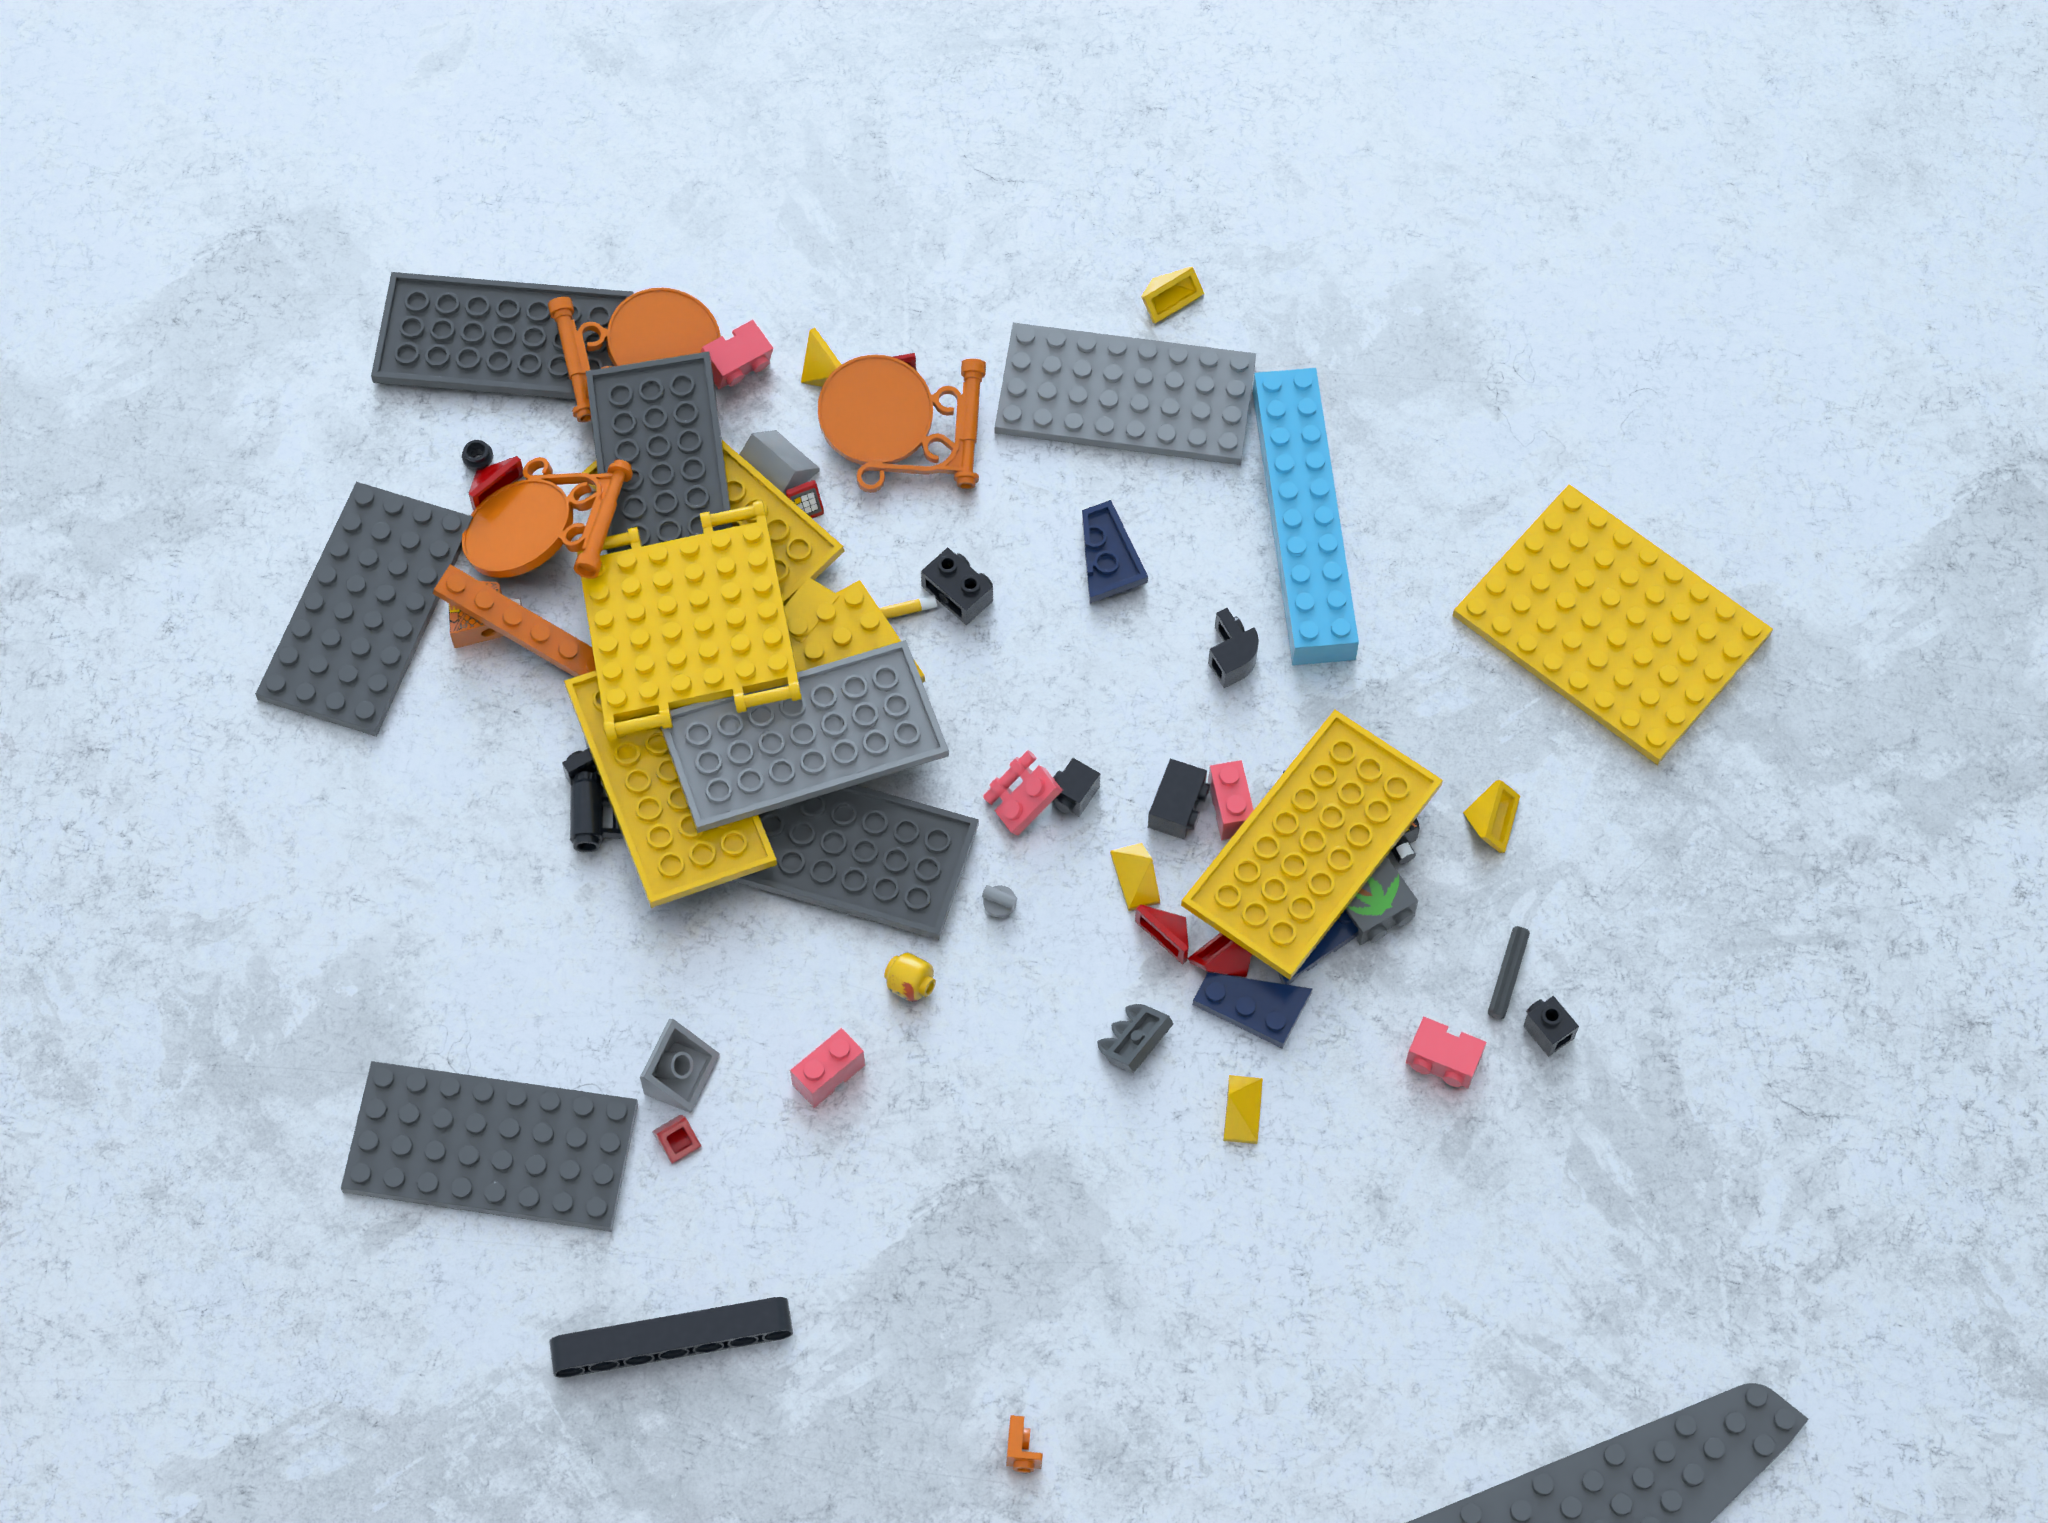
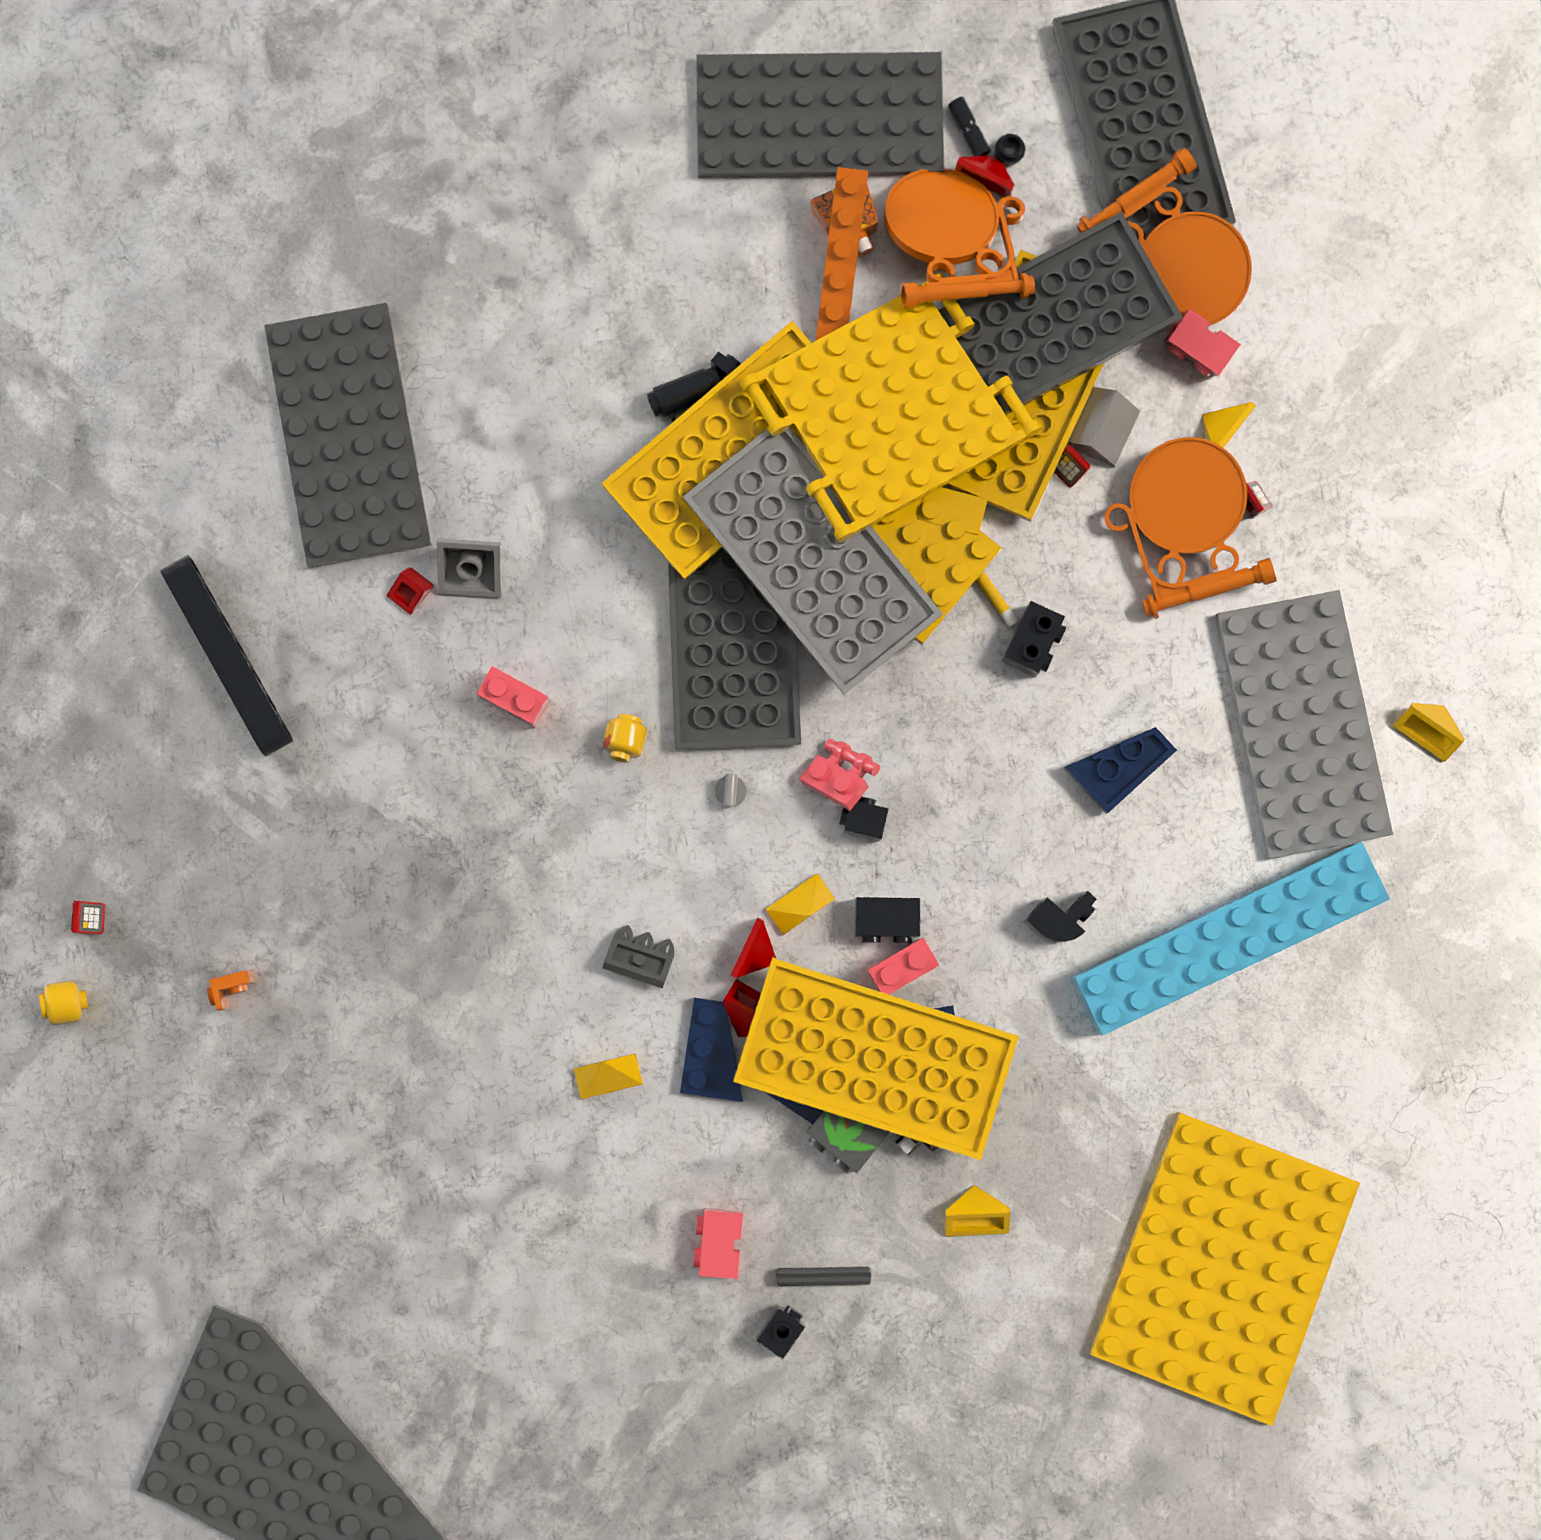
camera: 65 degrees right, 20 degrees up
none -> black piece [948,96,992,156]

